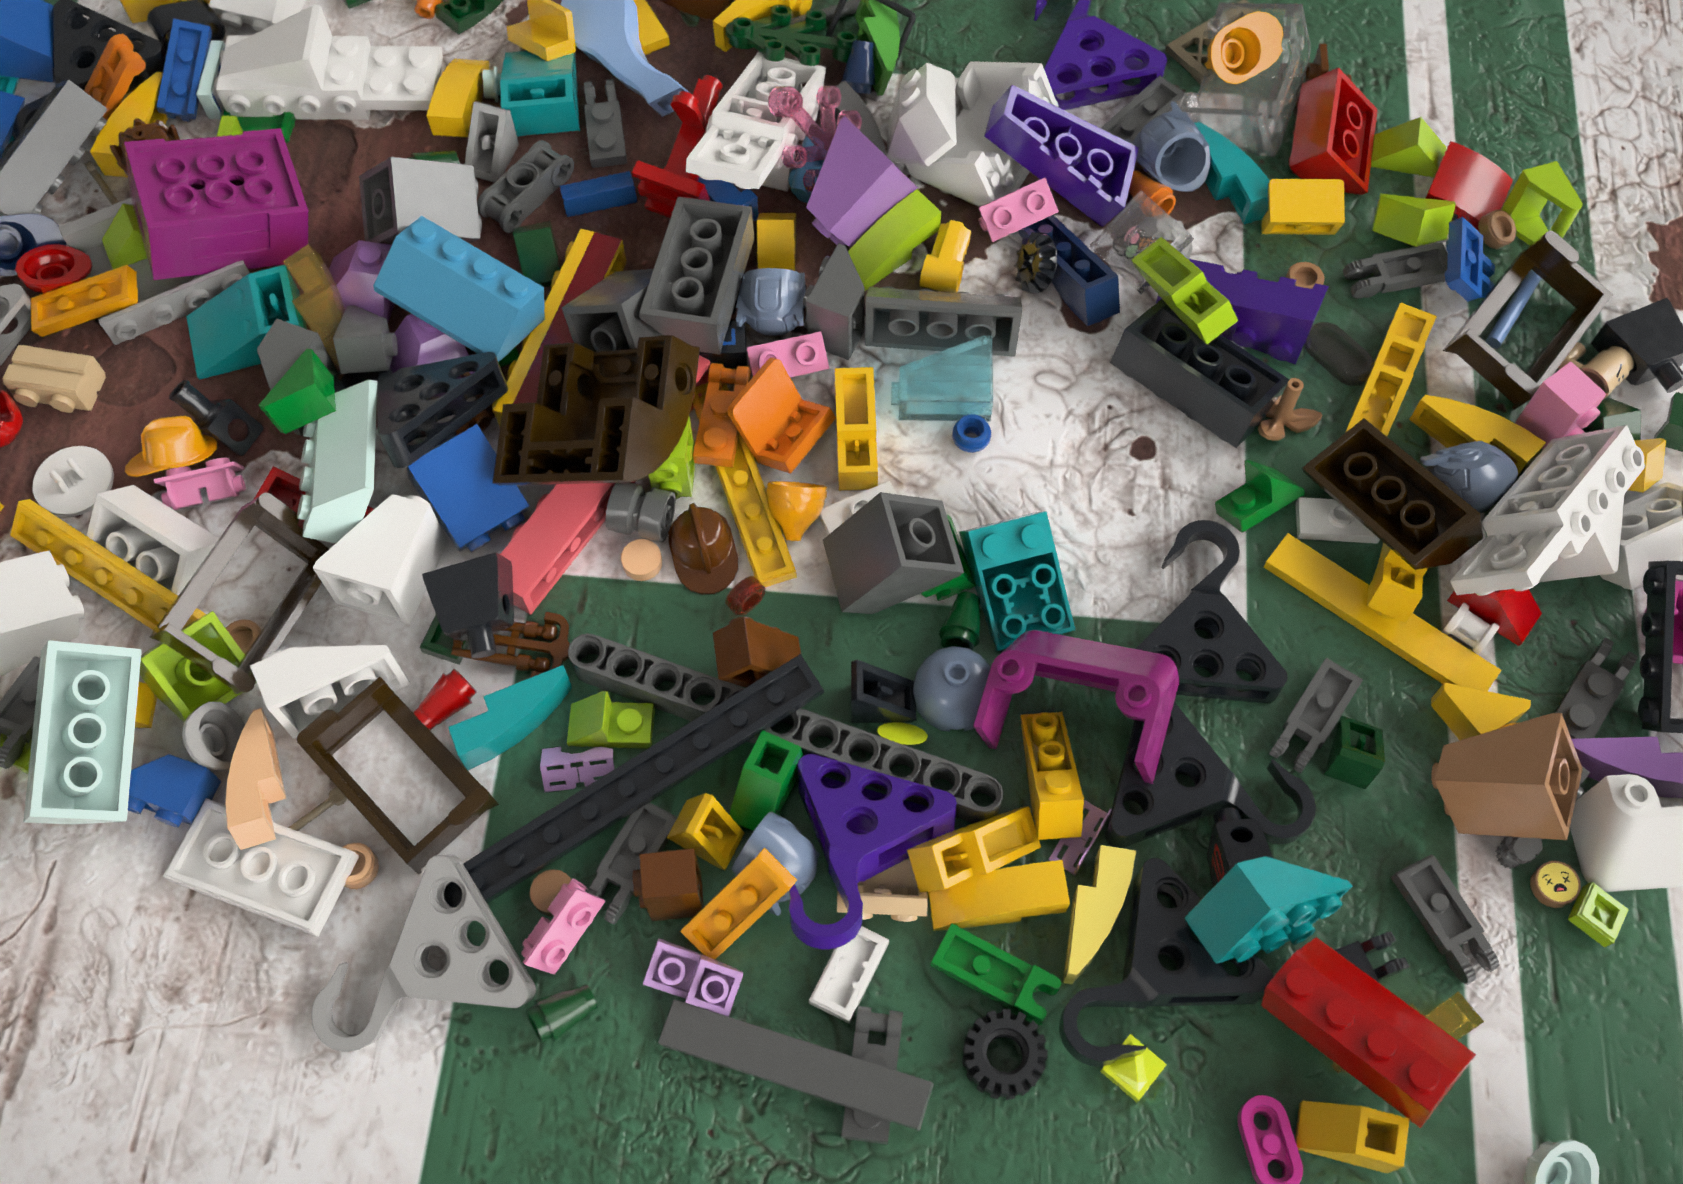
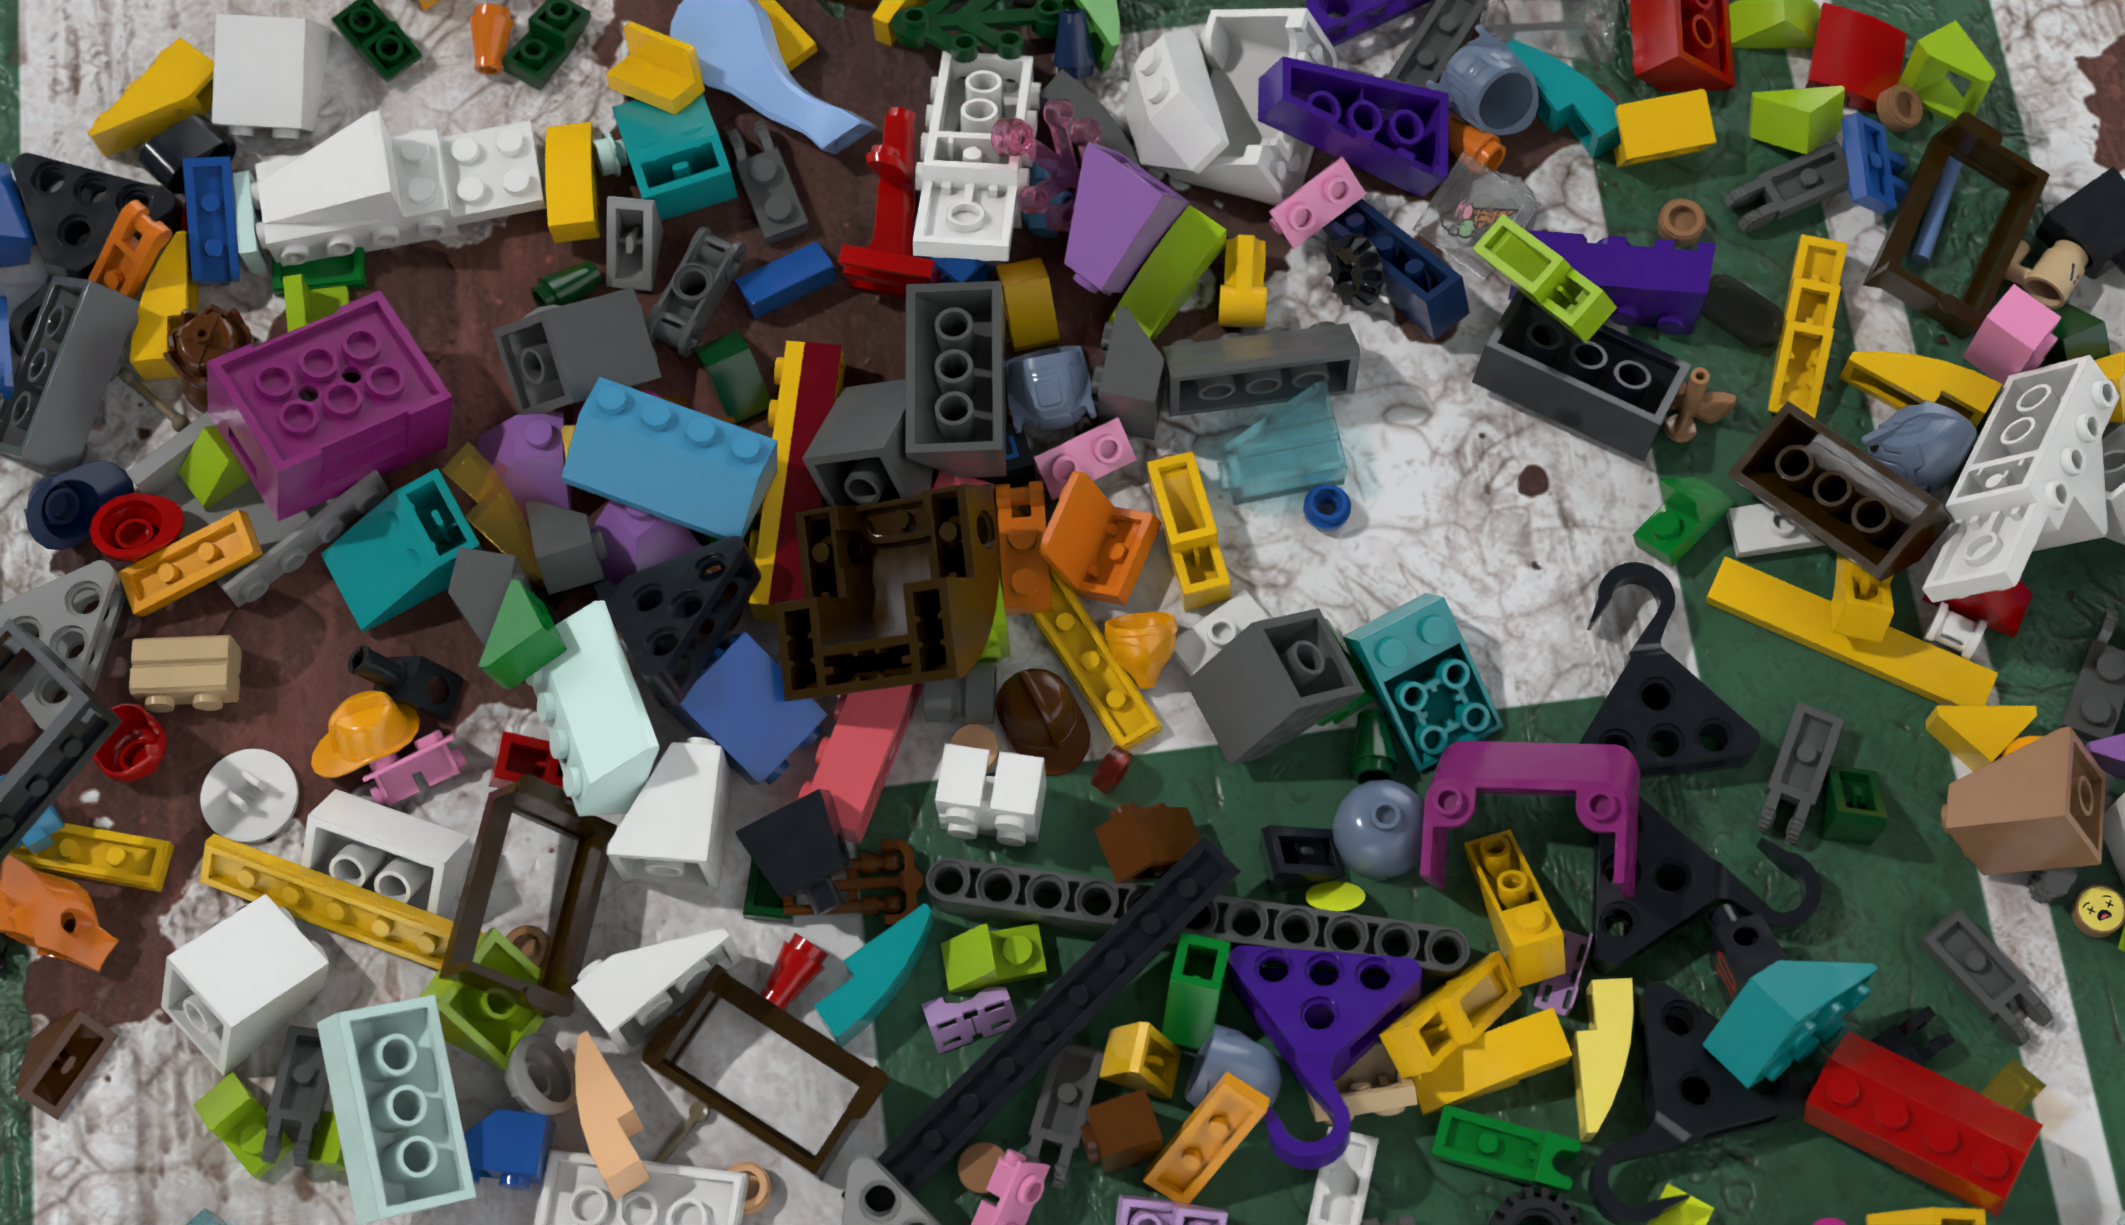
camera: 10 degrees left, 5 degrees up
none -> white piece [935,743,1047,847]

